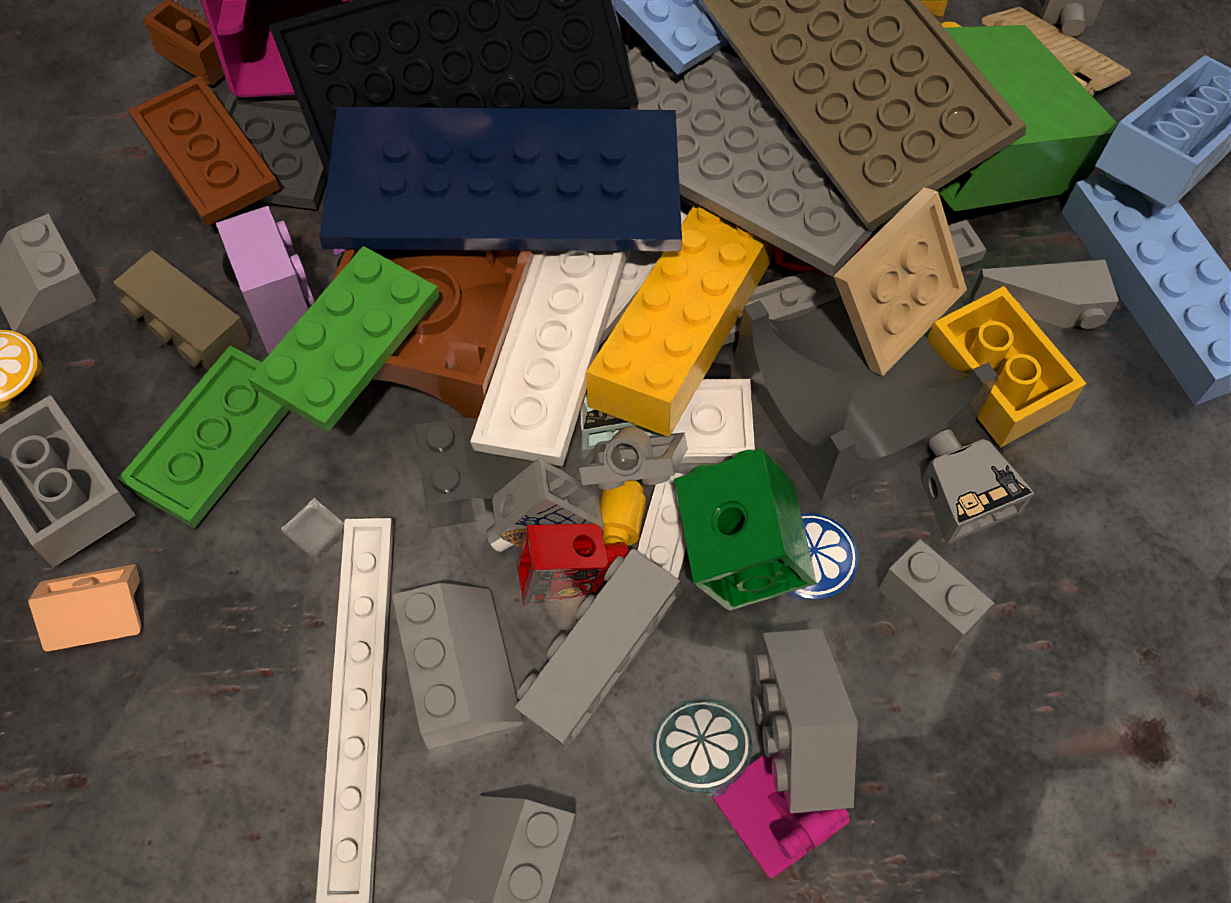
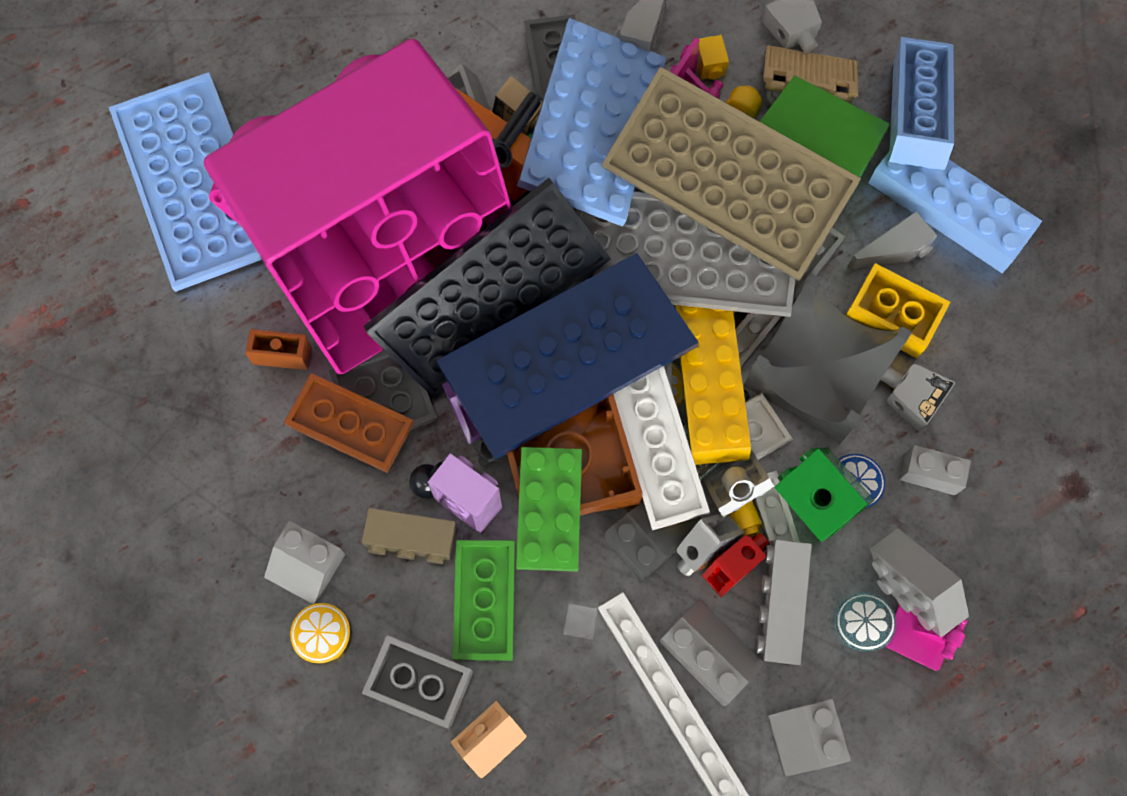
camera: 30 degrees left, 10 degrees up
tan plate [834,187,967,376] -> none

